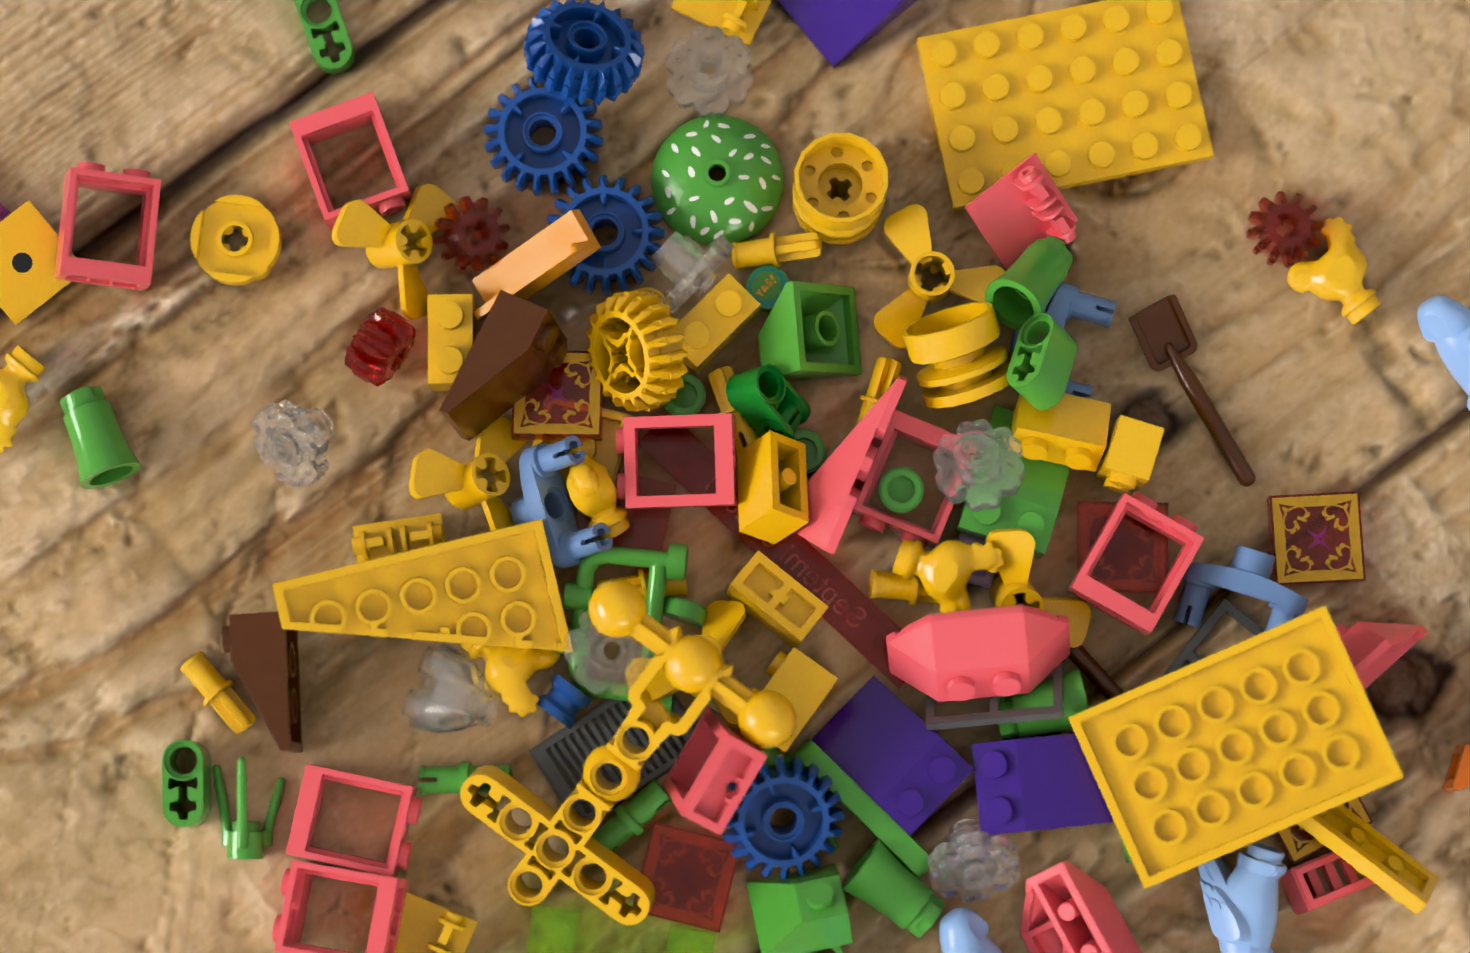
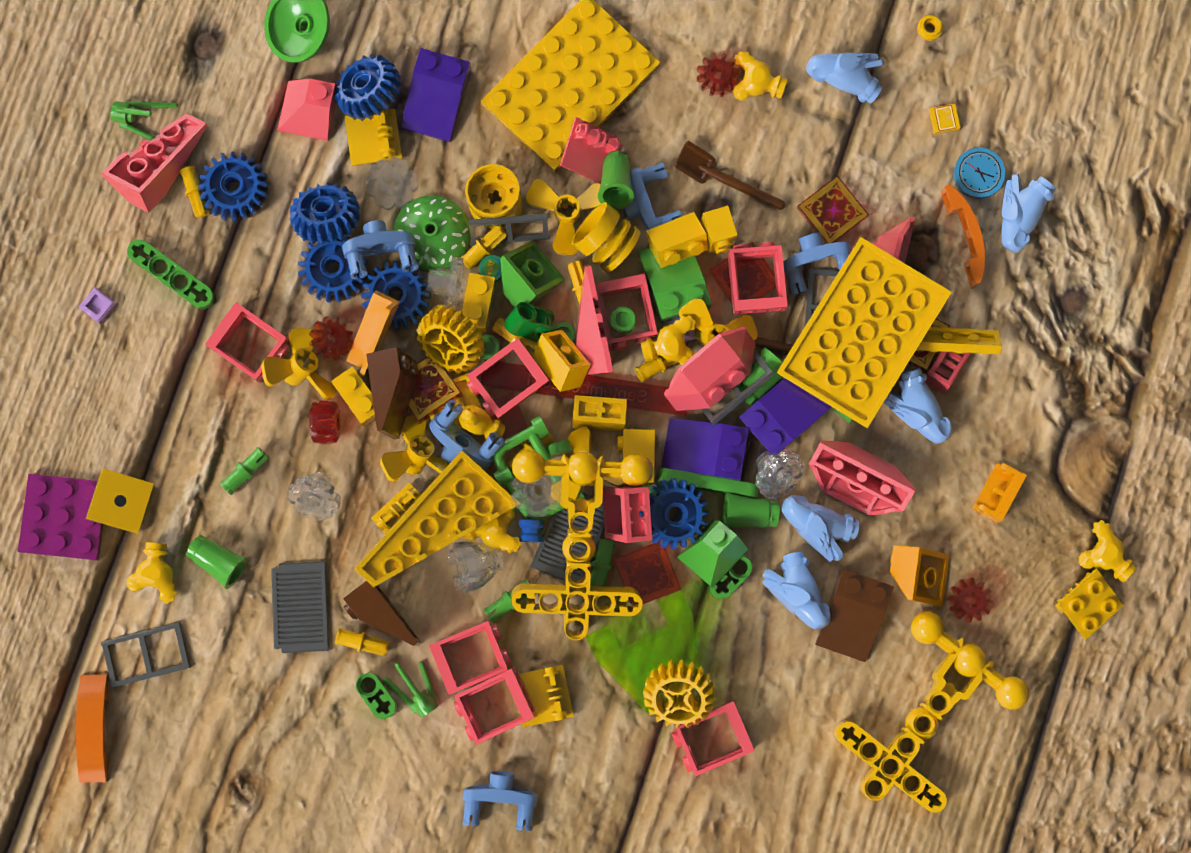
camera: 40 degrees left, 0 degrees up
coral window [54,162,161,291] -> none
yellow plate [190,195,282,286] -> none
clear plant [932,419,1026,512] -> none
bright green beam [1007,313,1078,410] -> none
none -> bright green pin [220,447,269,495]
none -> dark grey window [271,561,330,653]
none -> medium blue connector [342,220,419,279]
none -> dark grey window [468,213,550,246]

